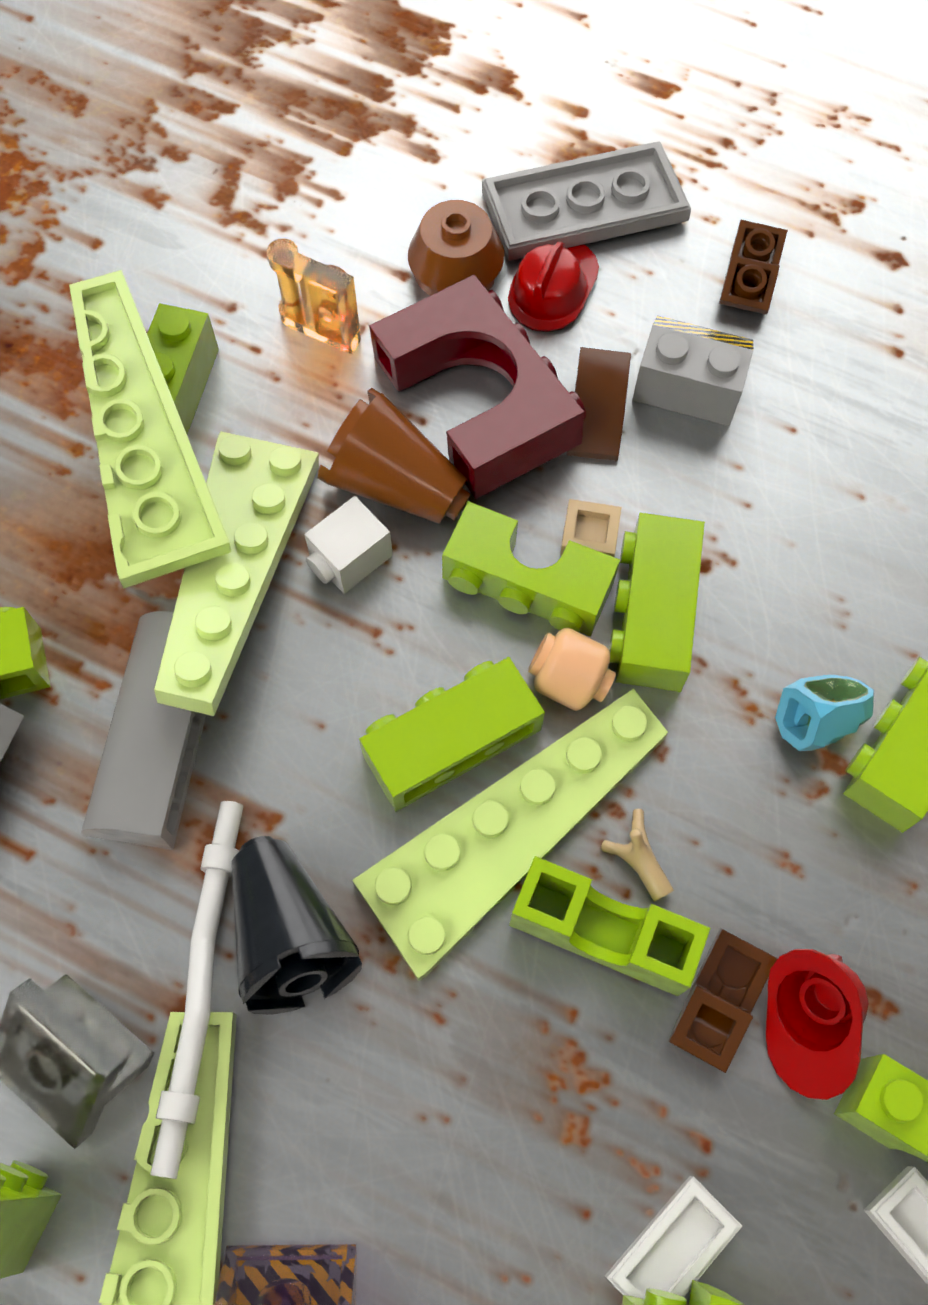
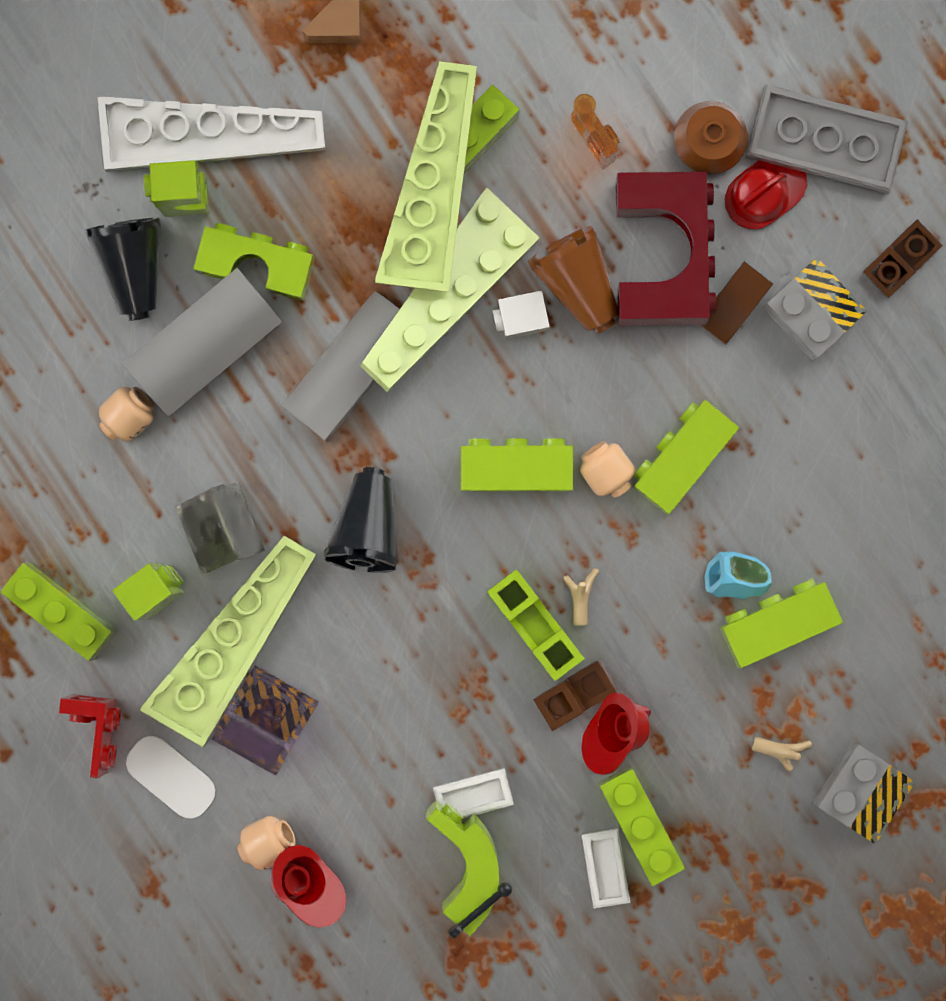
camera: 35 degrees right, 20 degrees up
white bar [150,801,244,1179] -> none
yellowish green wing [352,689,668,981] -> none
lime arch [442,501,620,637] -> none
tan plate [560,499,622,557] -> none

